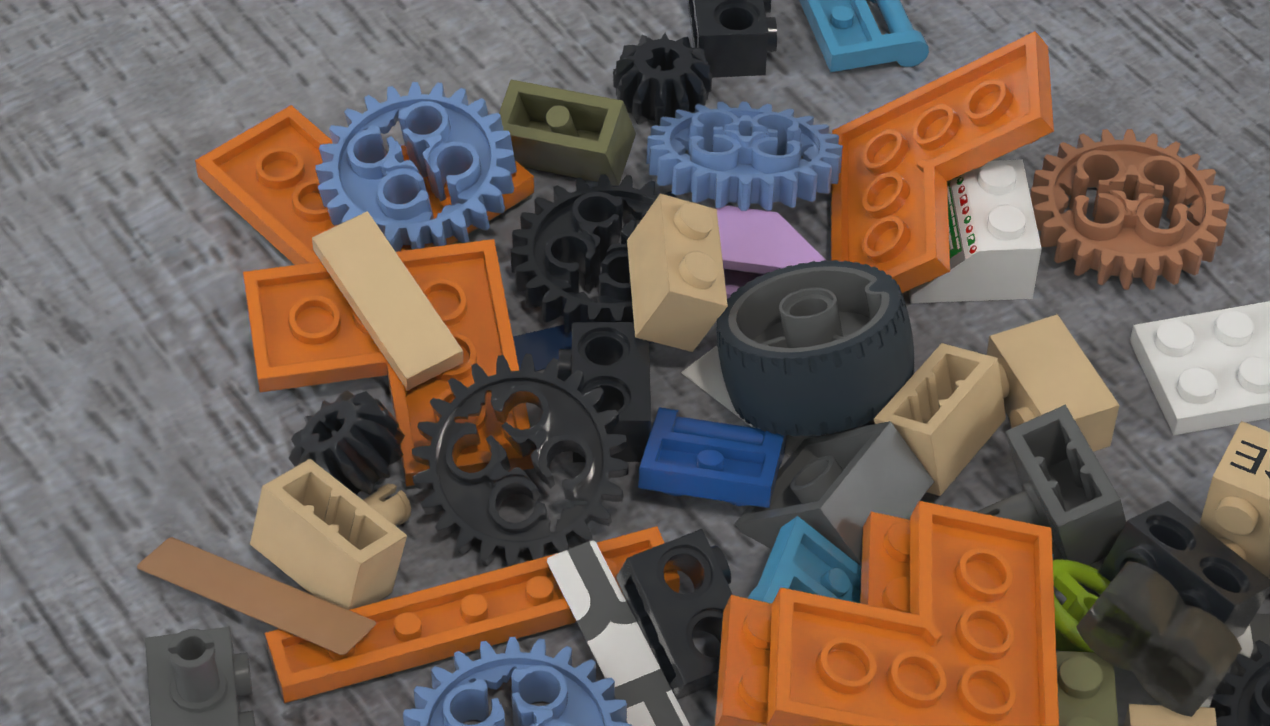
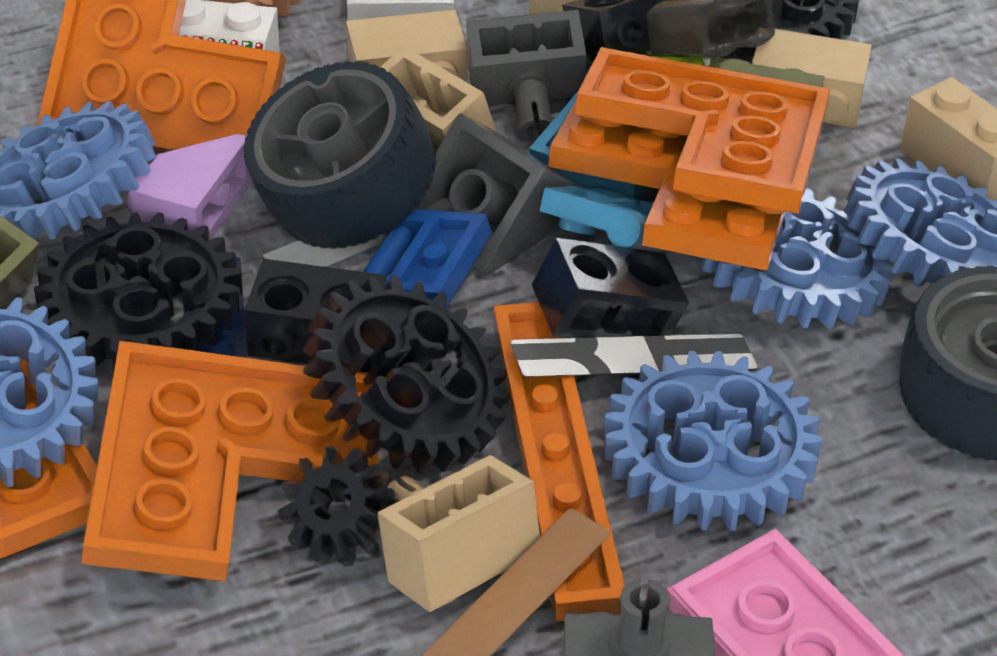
camera: 80 degrees left, 5 degrees down
tan tile [312,211,463,390] -> none
tan brick [627,193,728,352] -> none

